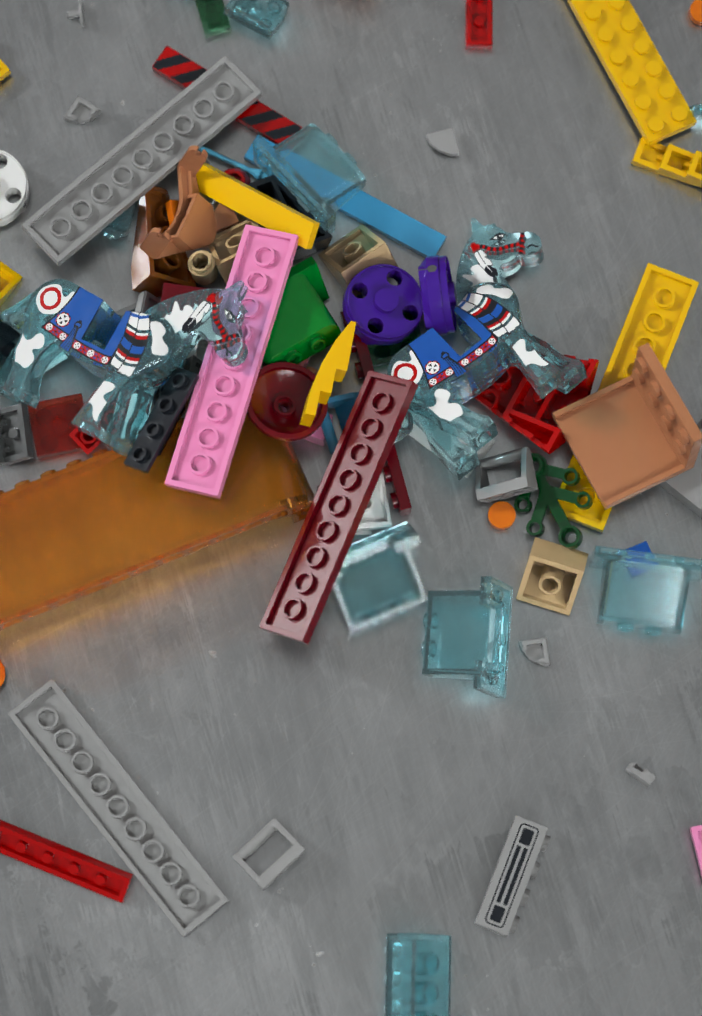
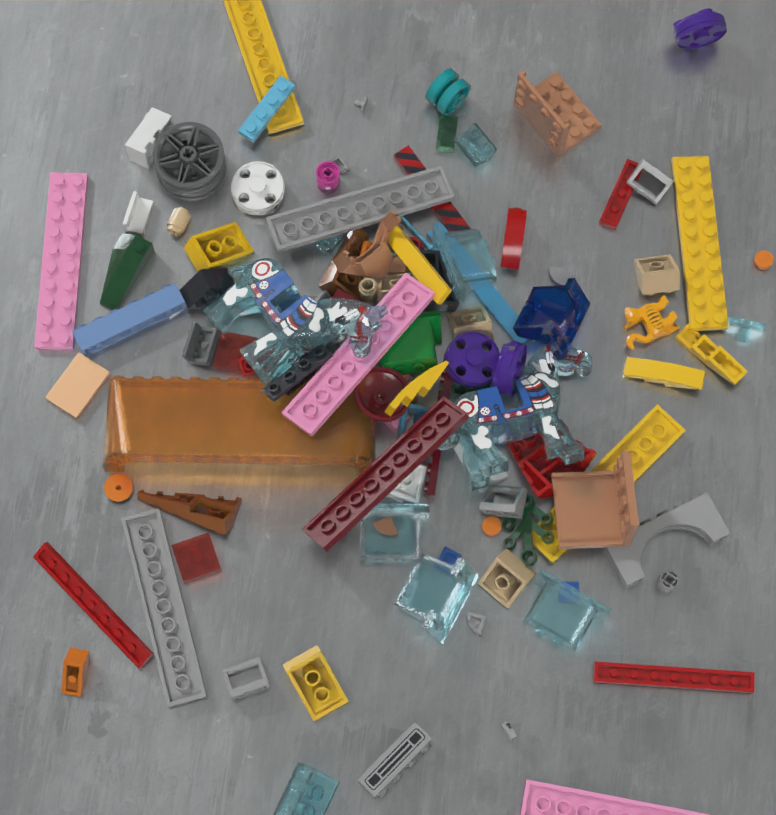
camera: 25 degrees right, 5 degrees down
none -> orange slope [61,647,90,697]
none -> dark orange wedge [137,490,242,535]
none -> clear red plate [171,532,221,583]
none -> yellow slope [283,645,349,721]
none -> dark pink wheel [316,161,340,194]
none -> nougat tile [373,516,398,536]
none -> blue tile [436,546,462,573]
none -> red arch [500,207,527,270]
none -> clear blue windscreen [513,278,590,360]
none -> yellow slope [623,357,706,390]
none -> light orange animal [624,295,680,350]
none -> tan slope [634,254,680,295]

